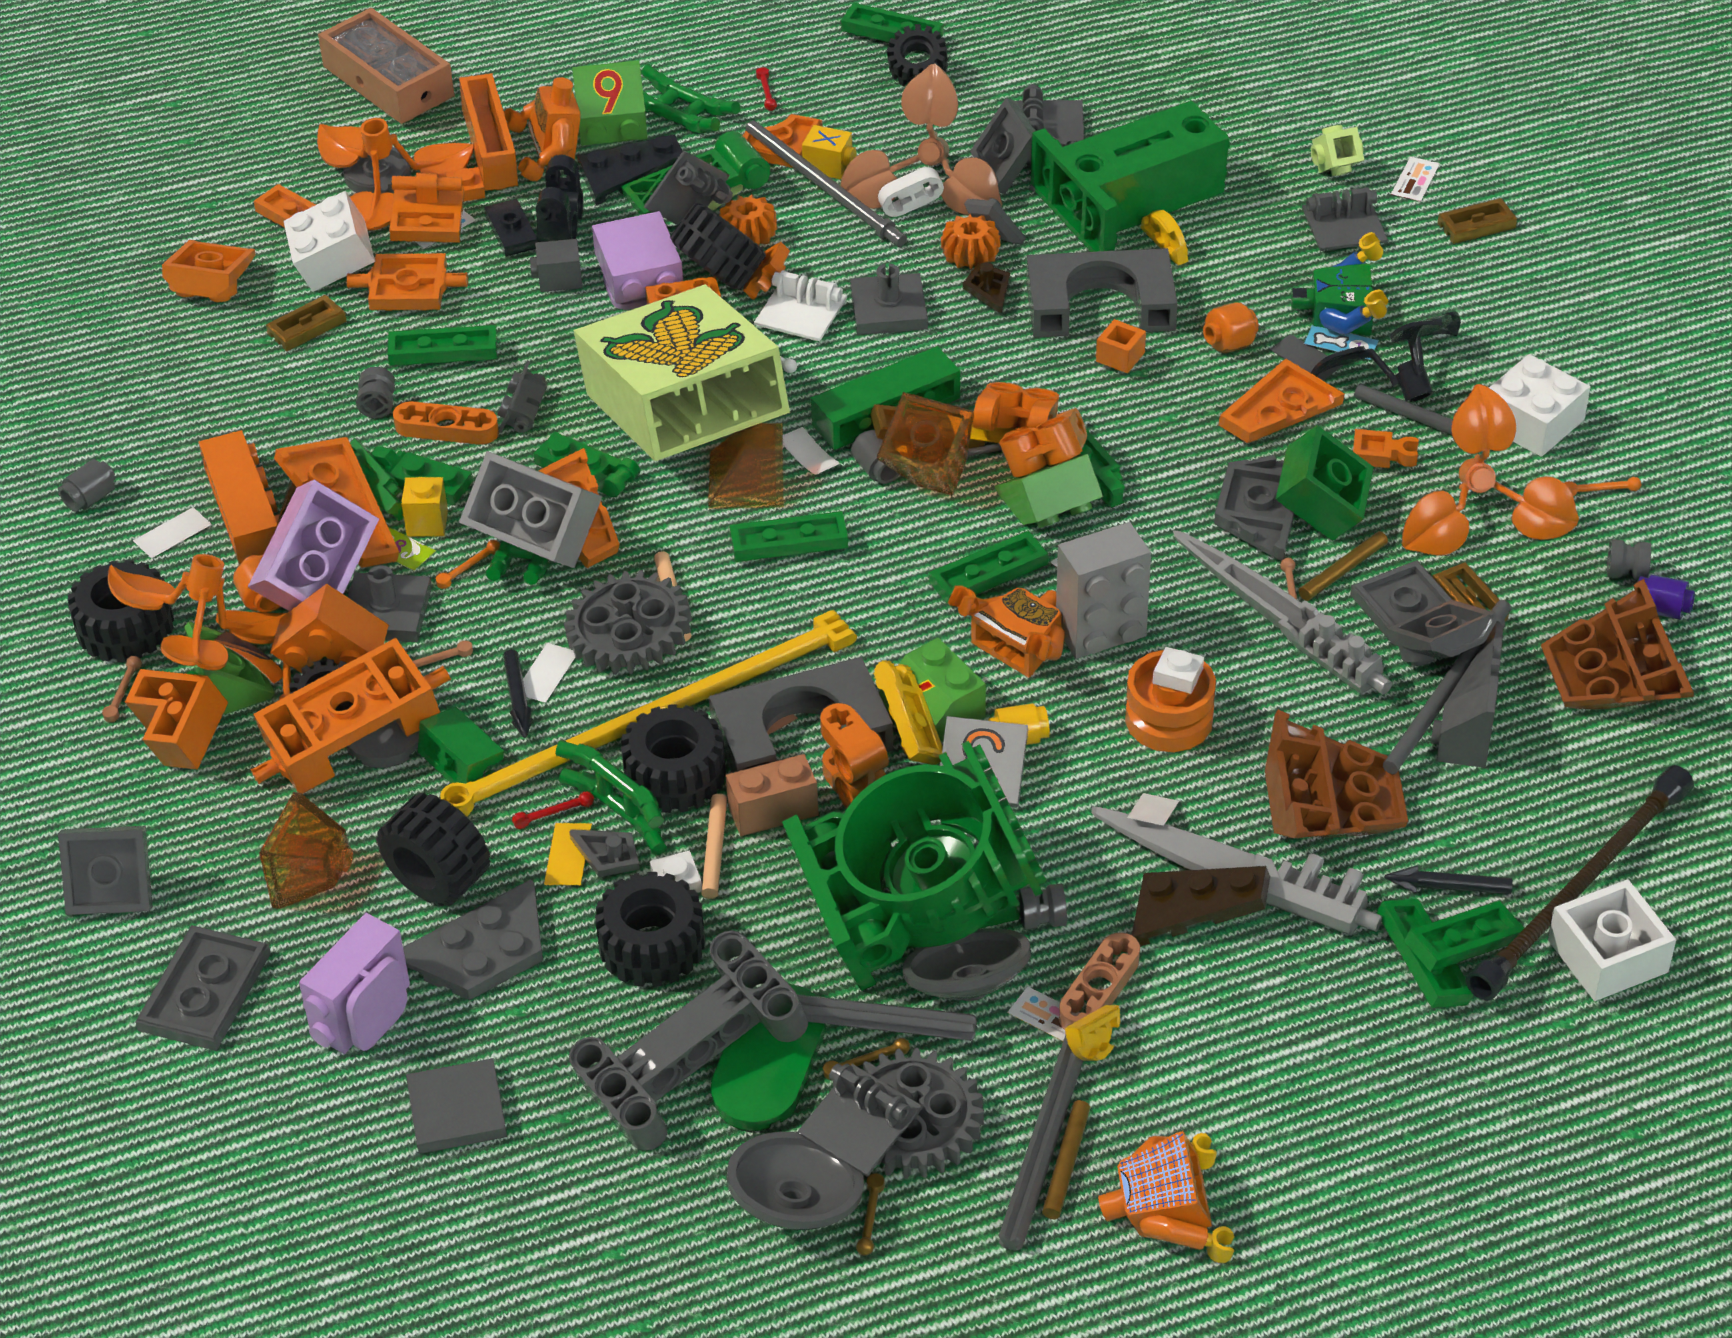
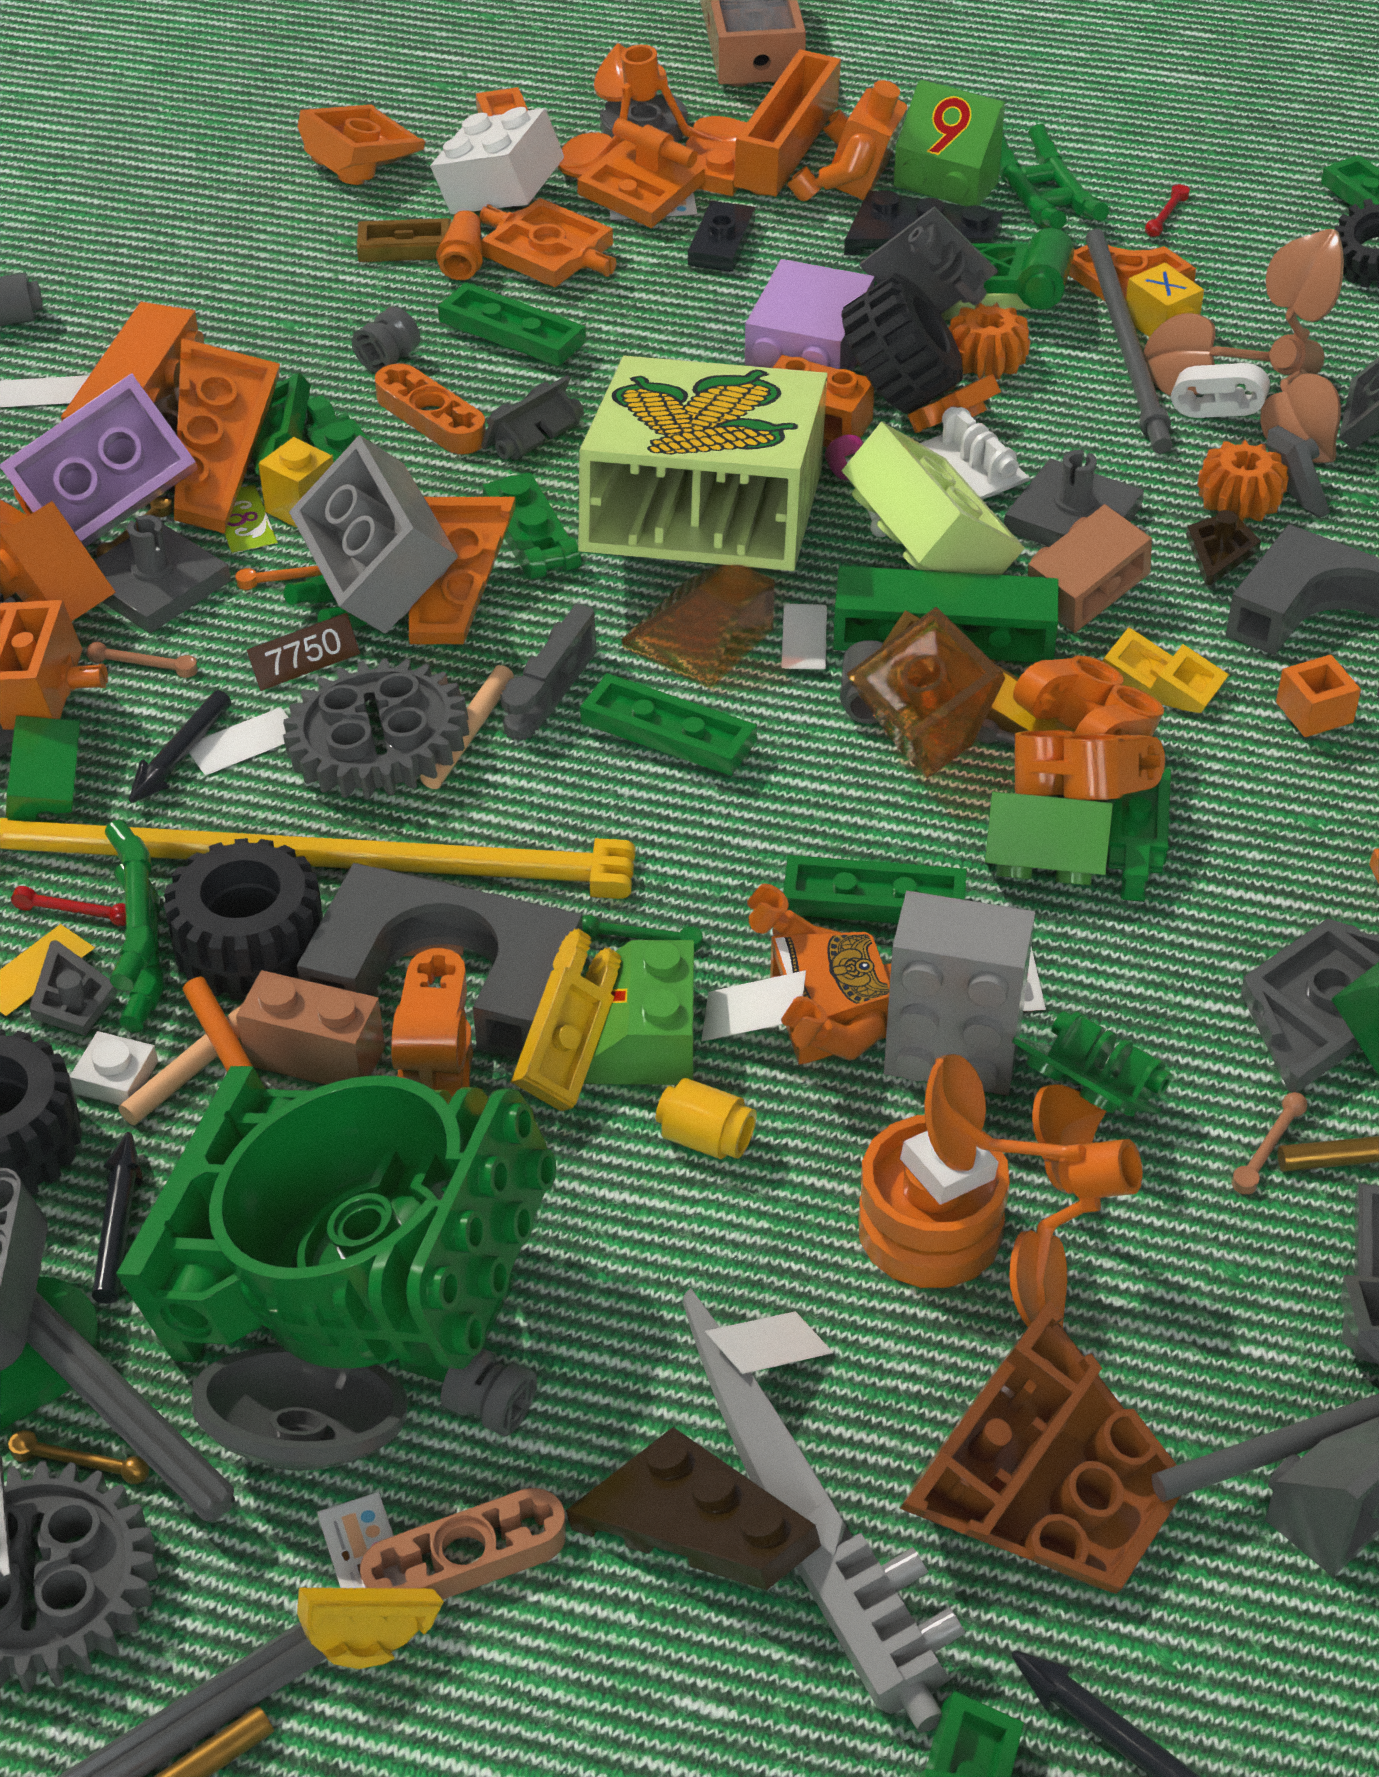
camera: 35 degrees right, 0 degrees up
dark grey brick [530,239,582,292] -> none
black piece [536,155,584,242] -> none
light grey tile [940,716,1028,807] -> none
light grey piece [1173,531,1392,695] -> none
none -> black piece [92,1132,143,1304]
none -> orange bar [183,977,253,1072]
none -> reddish brown sticker [246,613,360,691]
none -> orange cone [436,210,483,280]
none -> dark grey hinge [500,603,597,741]
none -> green hinge [582,915,703,952]
none -> white sticker [701,970,806,1041]
none -> yellowish green brick [842,421,1025,575]
none -> orange plant [925,1054,1143,1328]
none -> green hinge [1012,1011,1173,1117]
none -> nougat brick [1028,504,1152,633]
none -> yellow slope [1102,627,1229,713]

